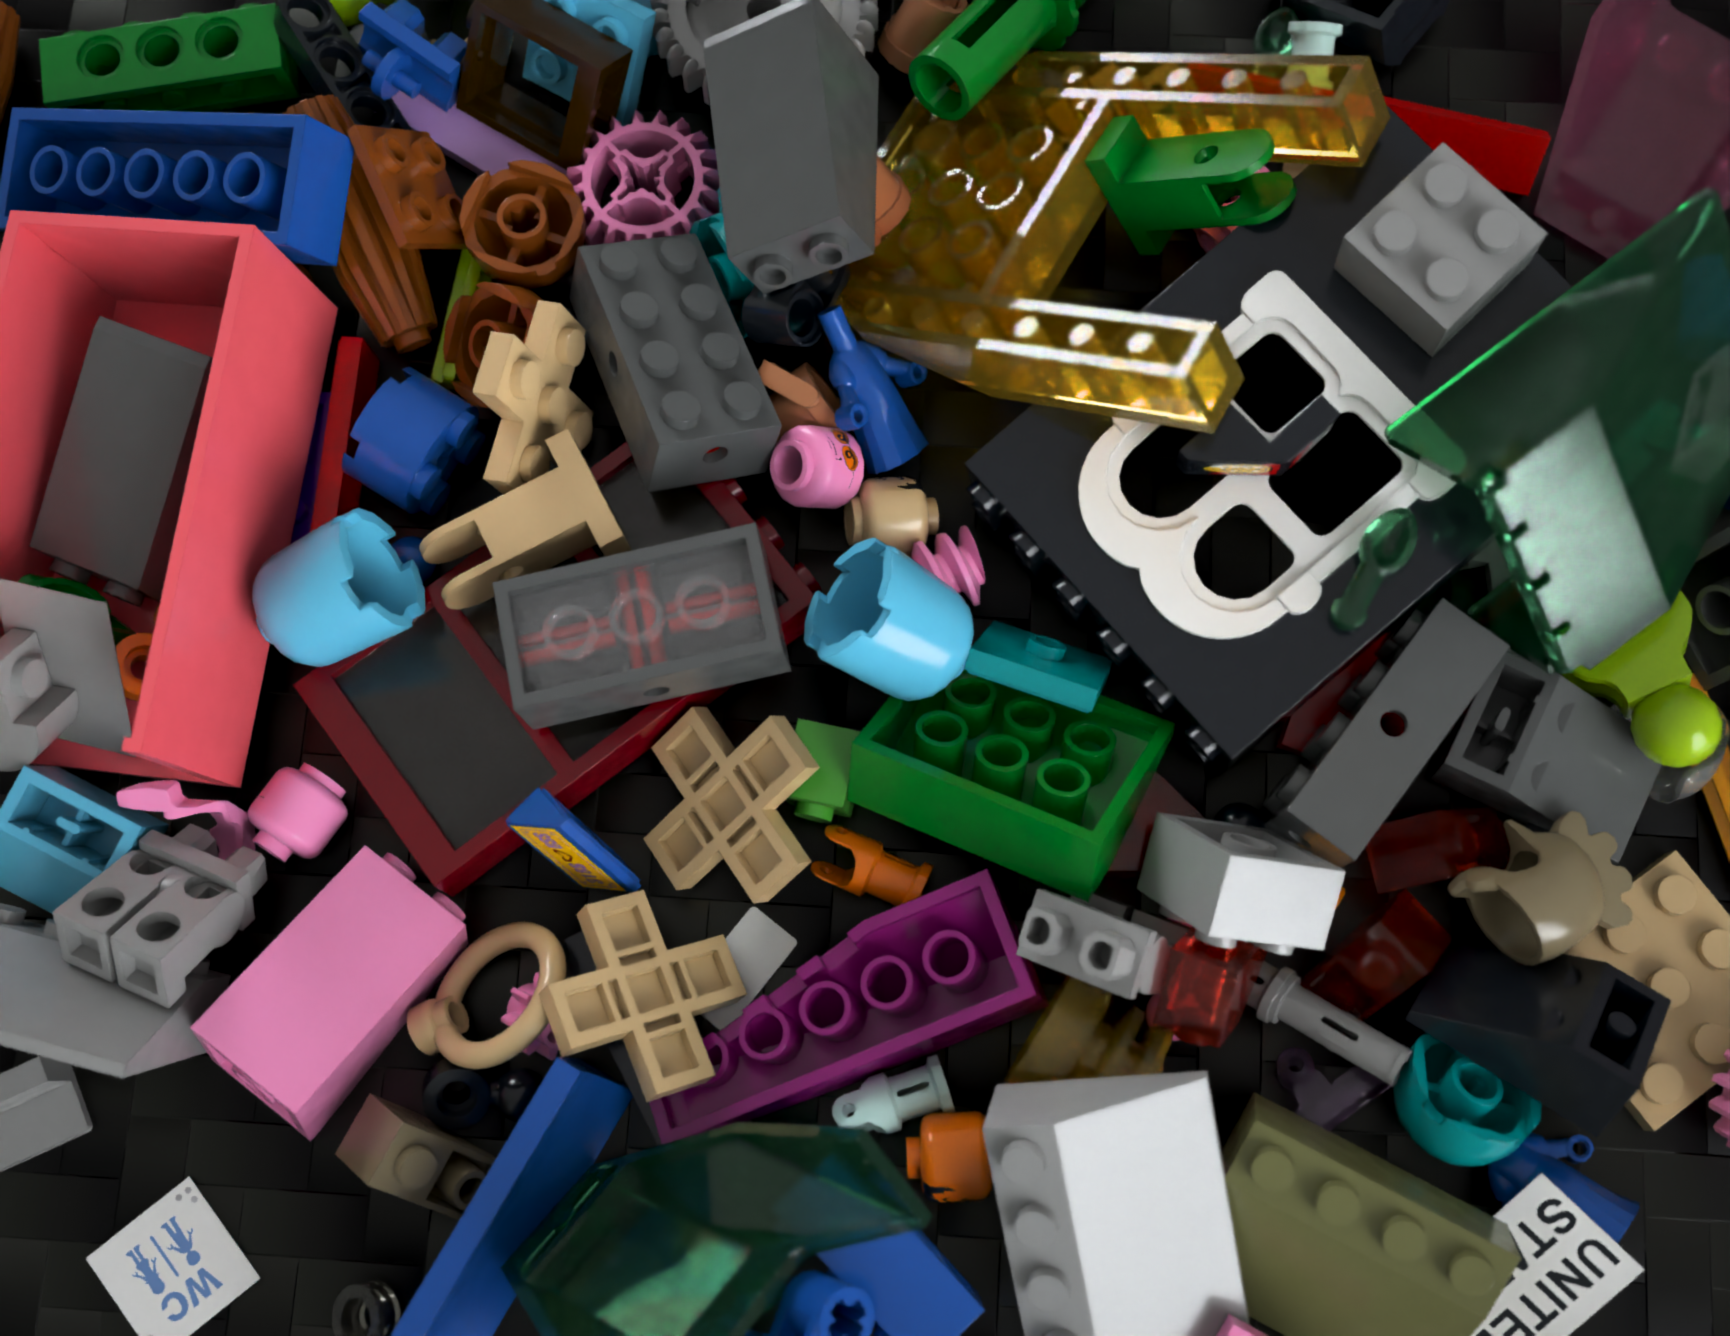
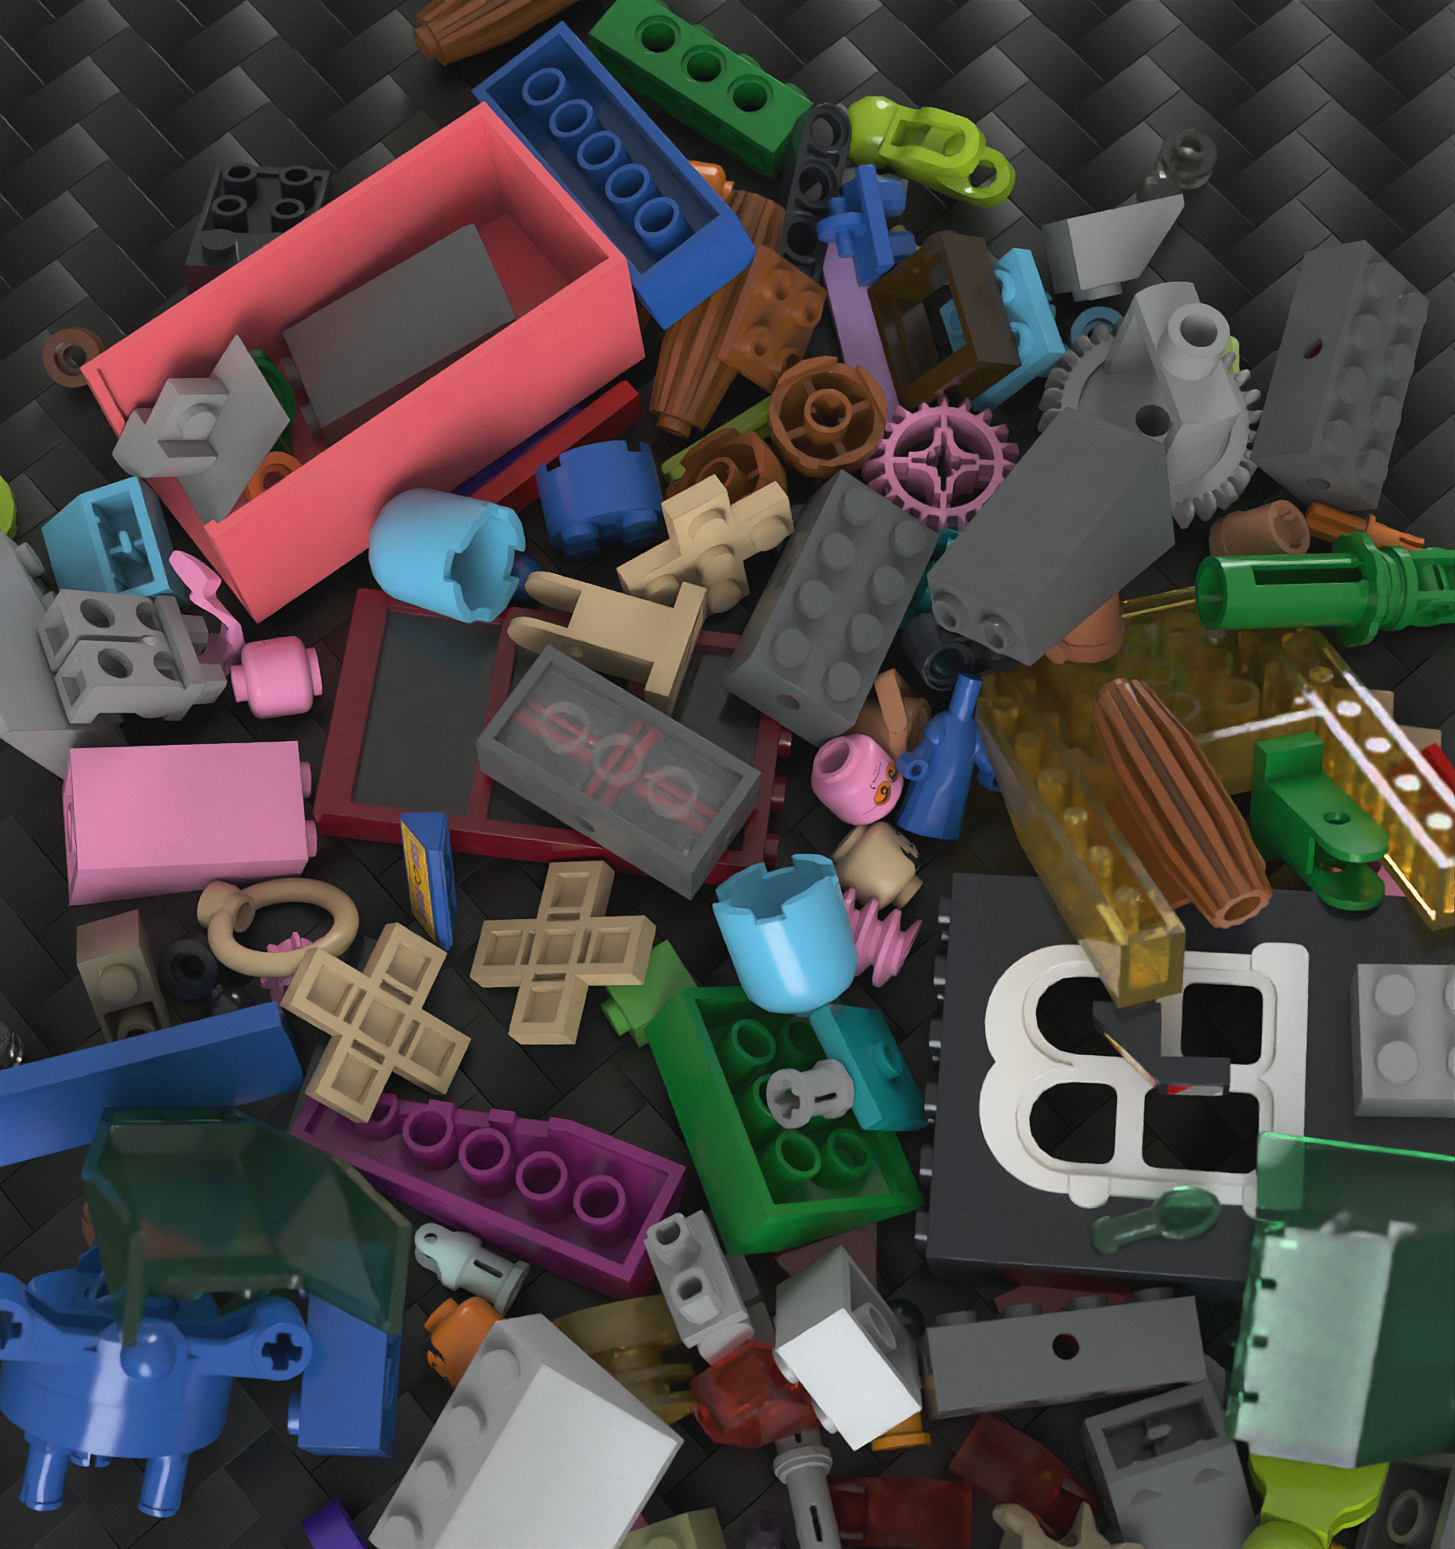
camera: 40 degrees right, 5 degrees down
white sticker [701,907,797,1030] -> none
orange piece [810,824,934,906] -> none
none -> light grey bush [766,1059,855,1128]
none -> dark orange plate [1088,678,1273,929]

